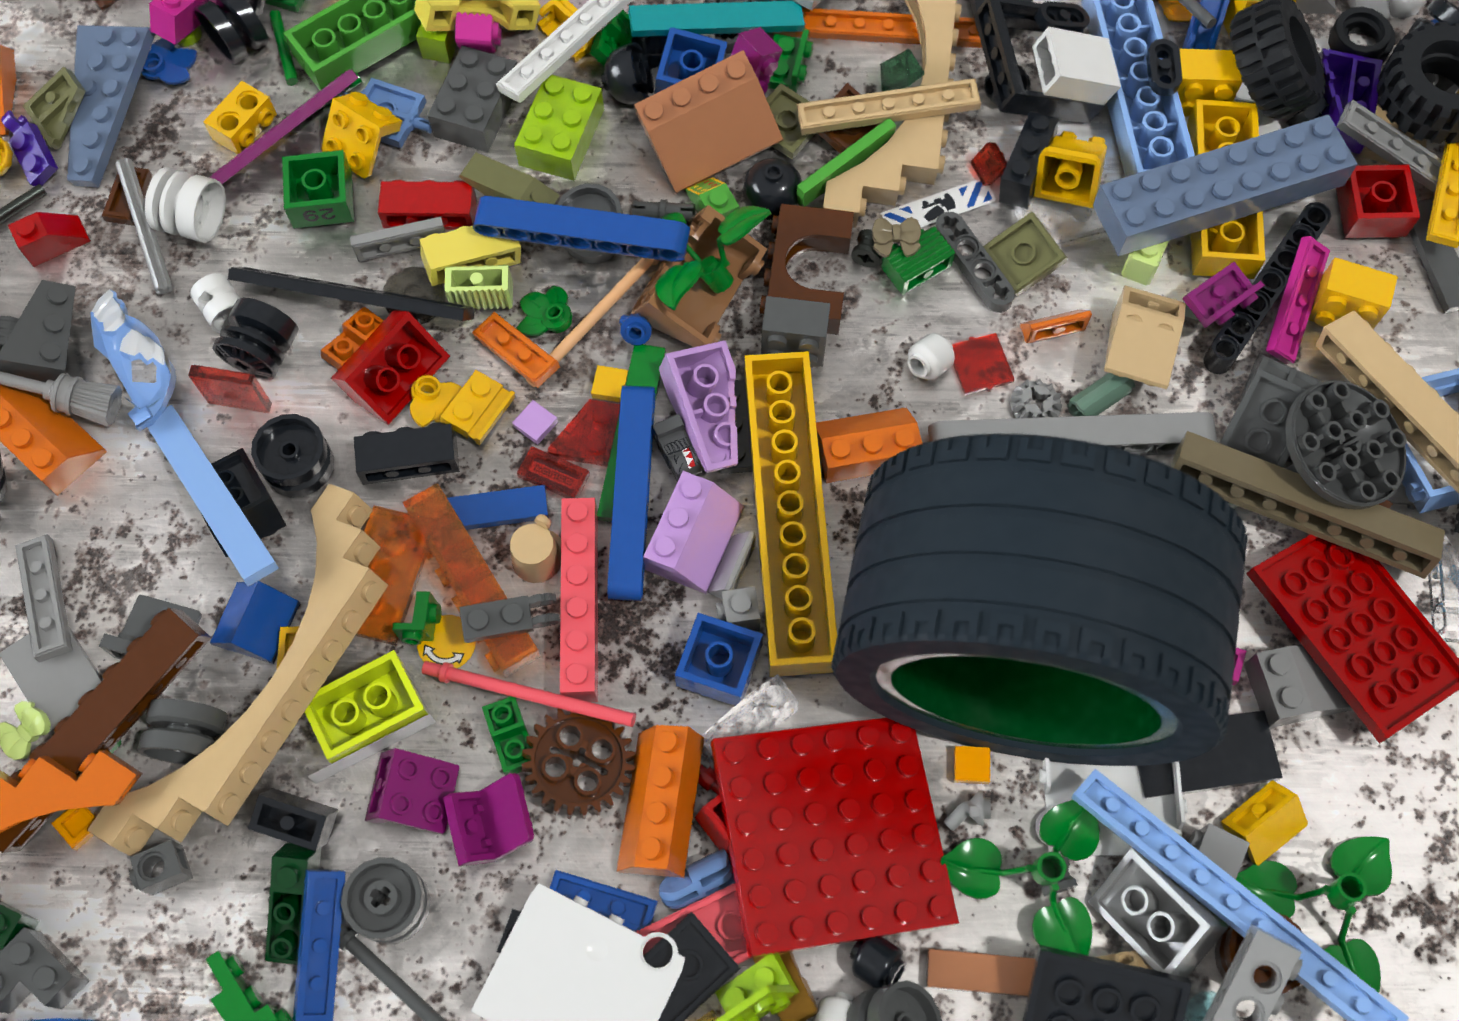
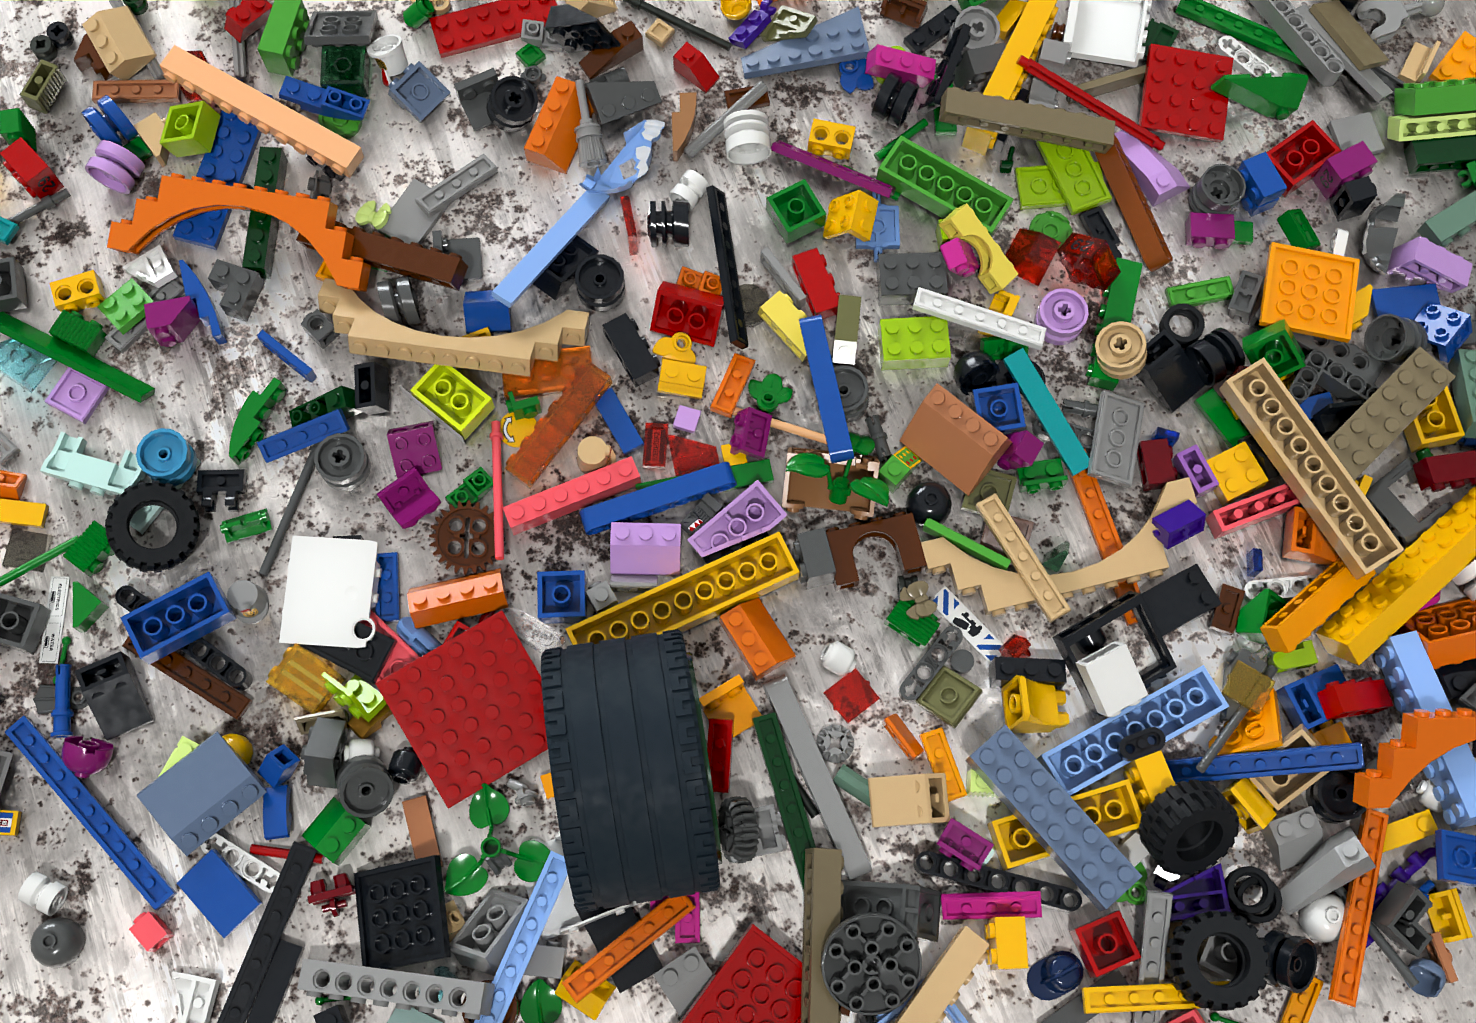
camera: 65 degrees right, 5 degrees up
yellowish green brick [444,265,513,310] -> none
dark grey hinge [459,593,560,643] -> none
blue plate [619,313,652,345] -> none
black plate [1034,1,1090,33] -> none
none -> blue tile [257,330,317,383]
none -> orange tile [562,896,696,1004]
none -> medium nougat slope [672,92,697,161]
none -> magenta bracket [730,407,772,459]
none -> light orange tile [919,727,967,802]
none -> dark grey tile [950,649,974,674]
none -> dark blue piece [1027,951,1084,1001]

